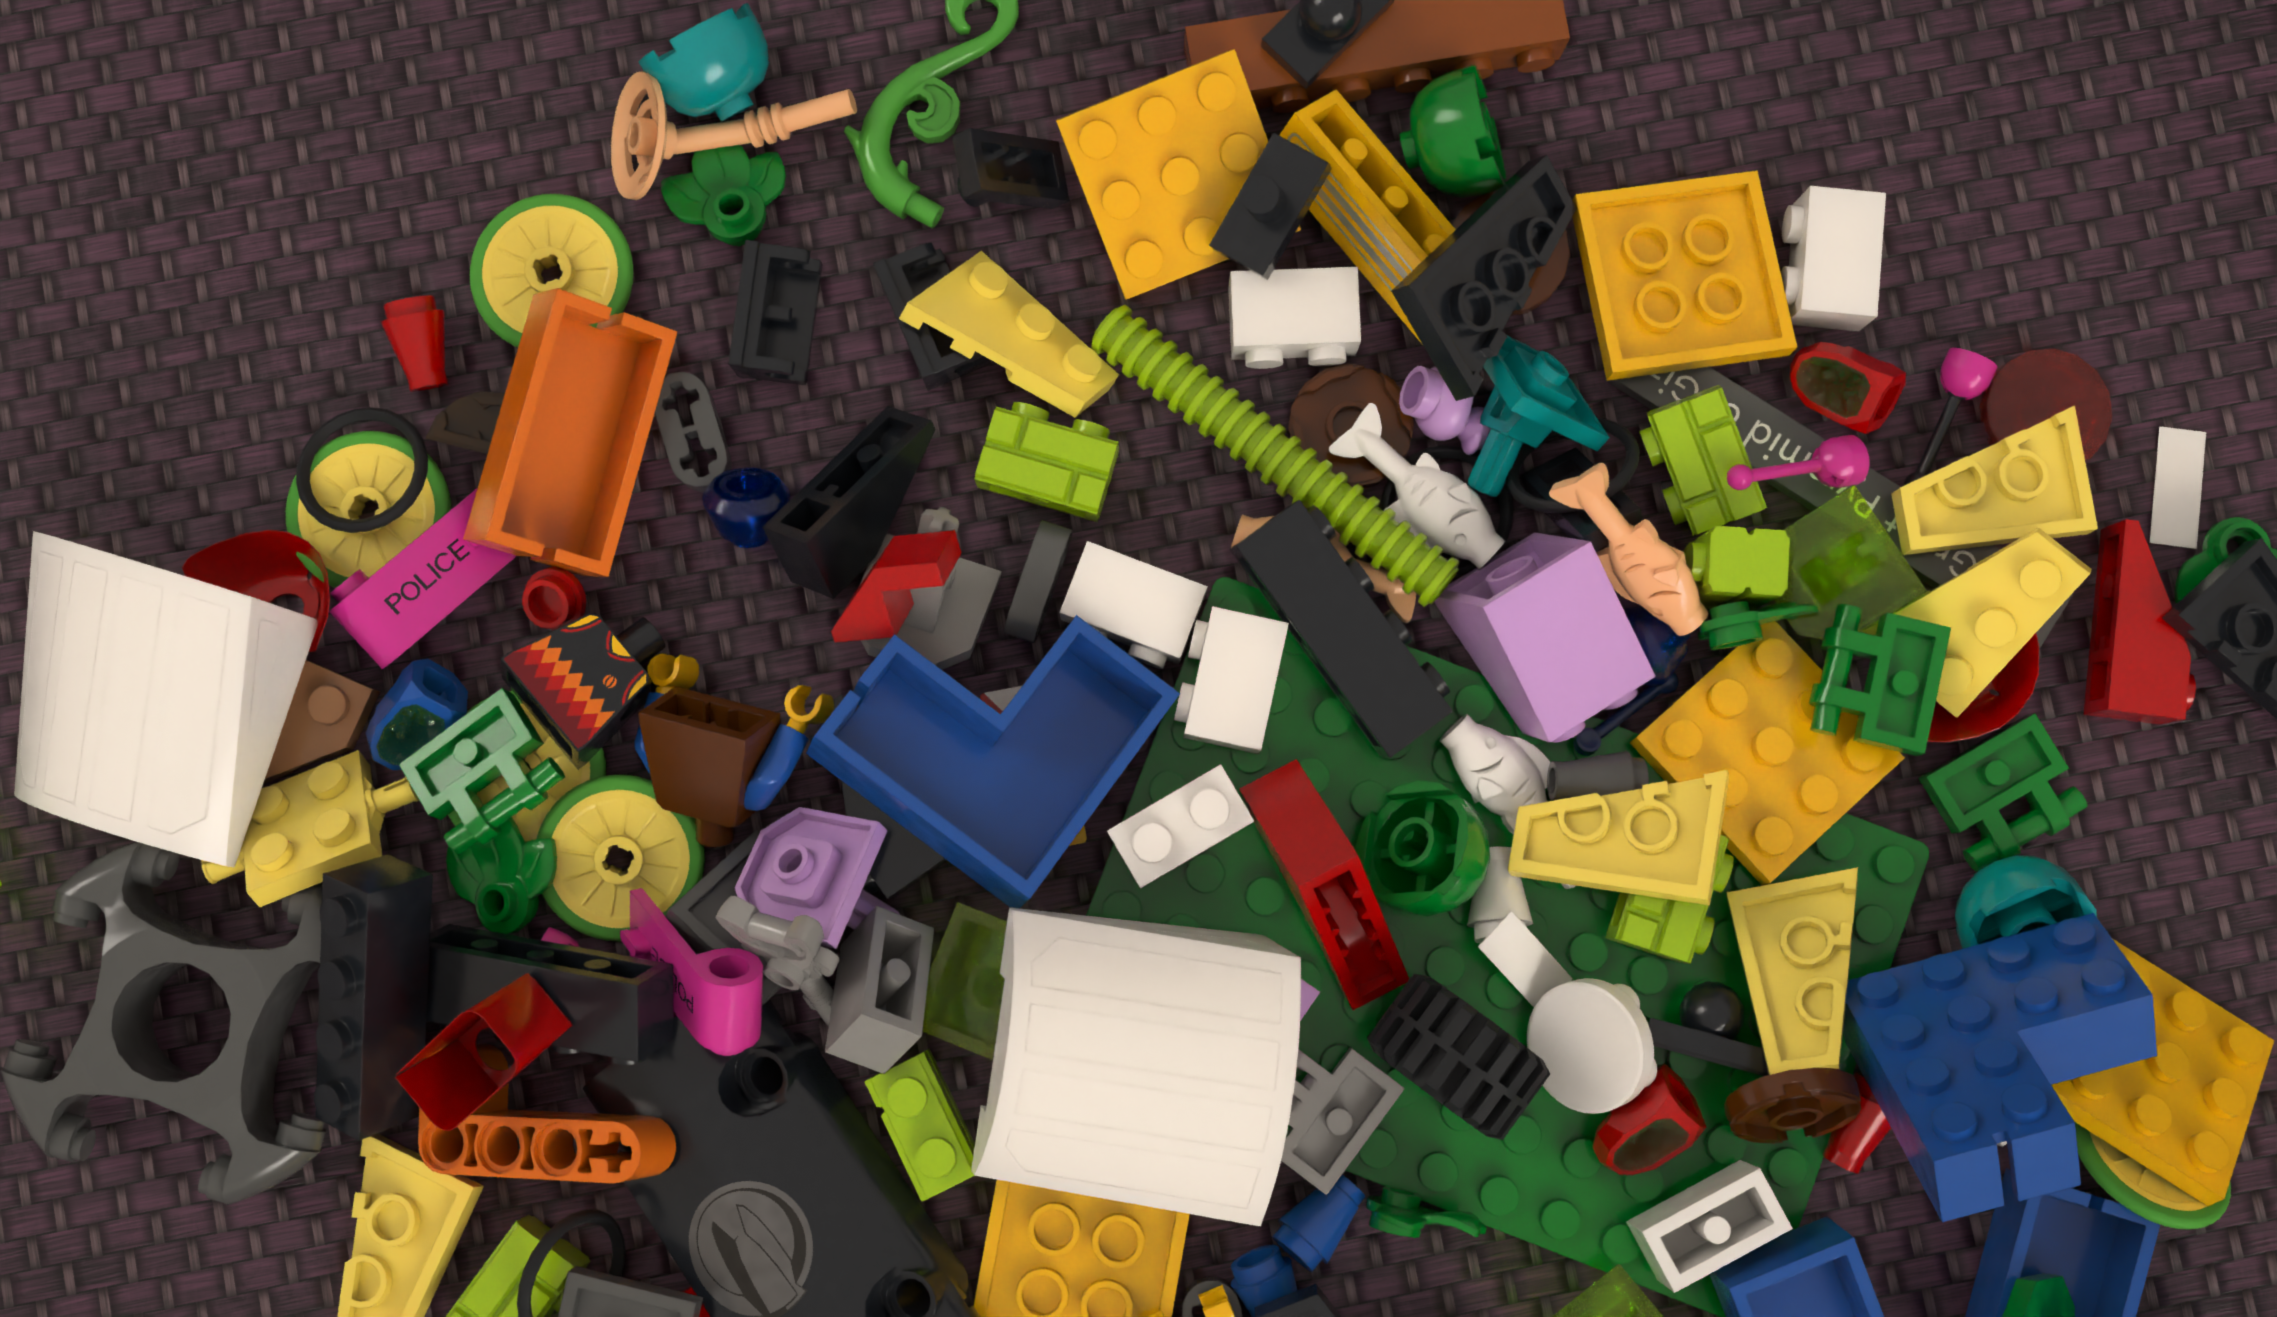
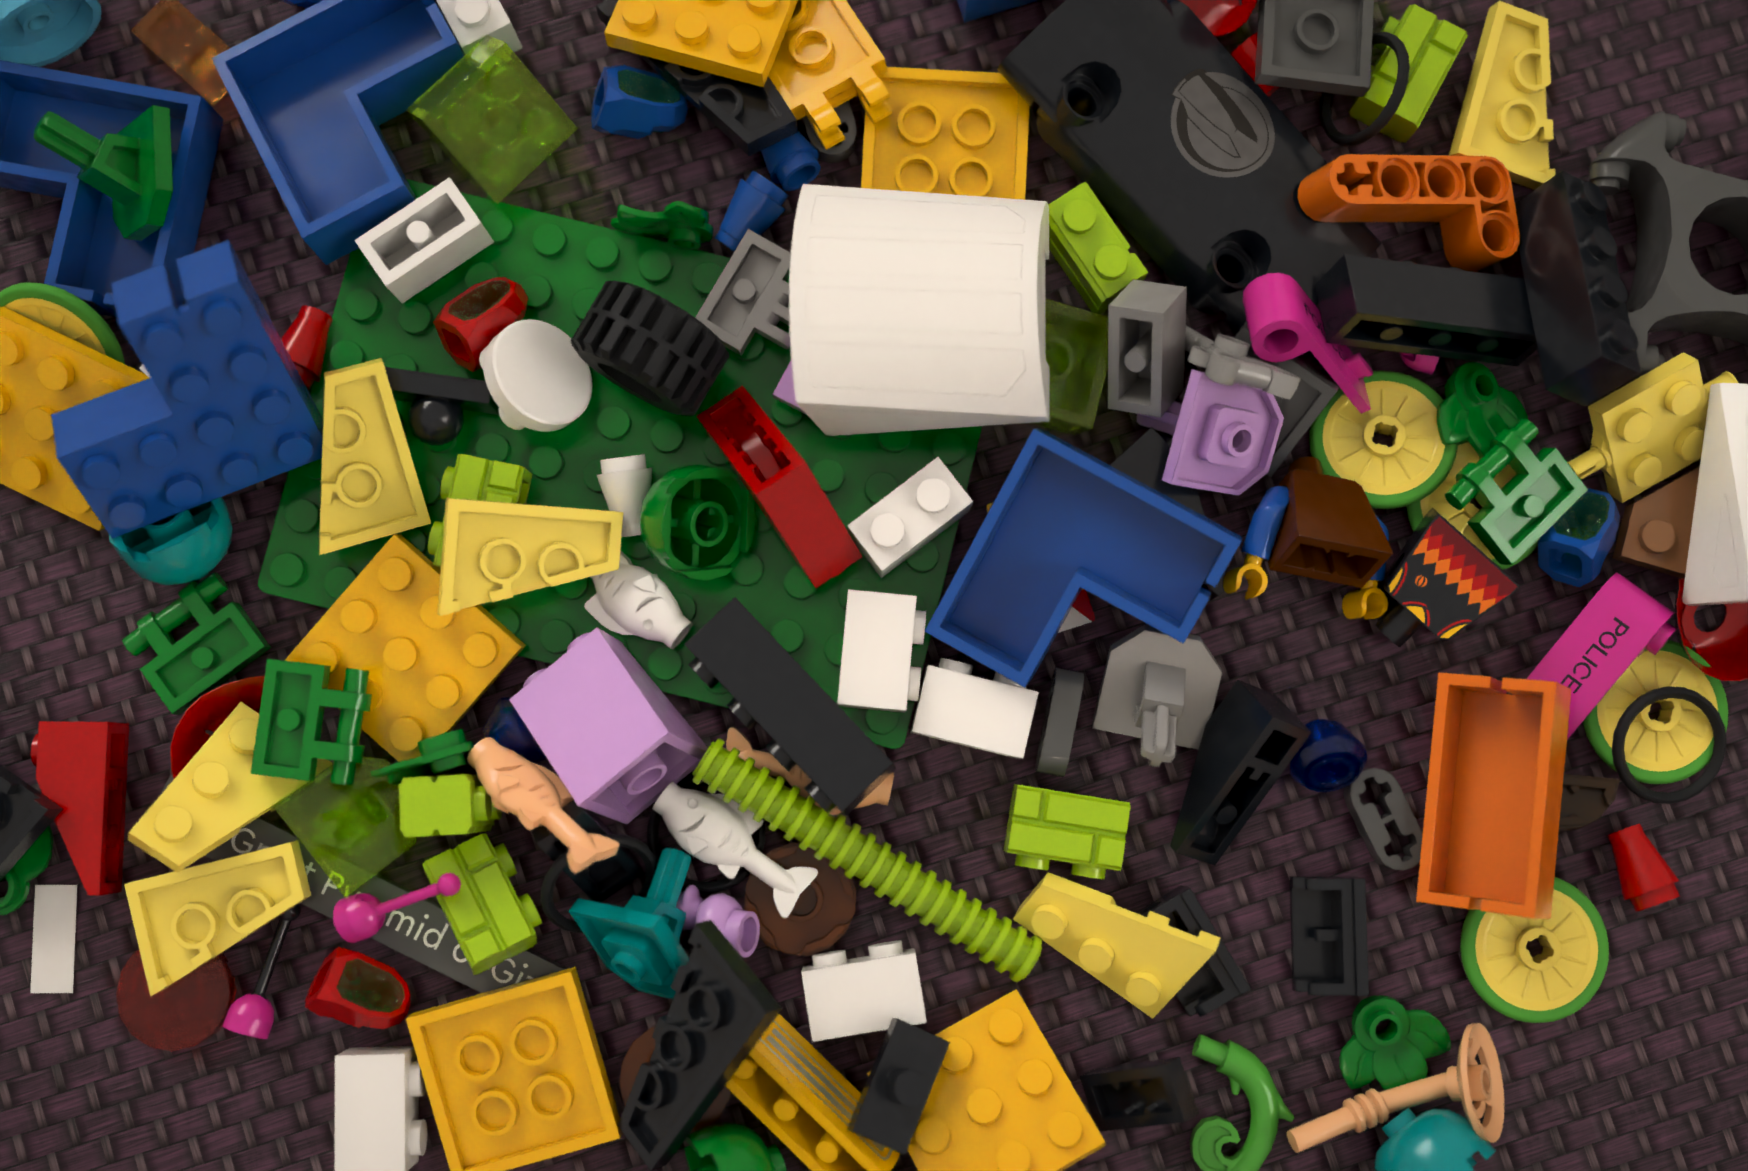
camera: 170 degrees right, 0 degrees up
red piece [395,973,572,1131] -> none
red plate [522,567,586,630] -> none
red slope [831,530,961,643] -> none
white sticker [1478,910,1573,1007] -> none
dark grey cone [1547,751,1649,800] -> none
dark blue hinge [1573,669,1679,756] -> none
reddish brown tile [1724,1068,1861,1144] -> none

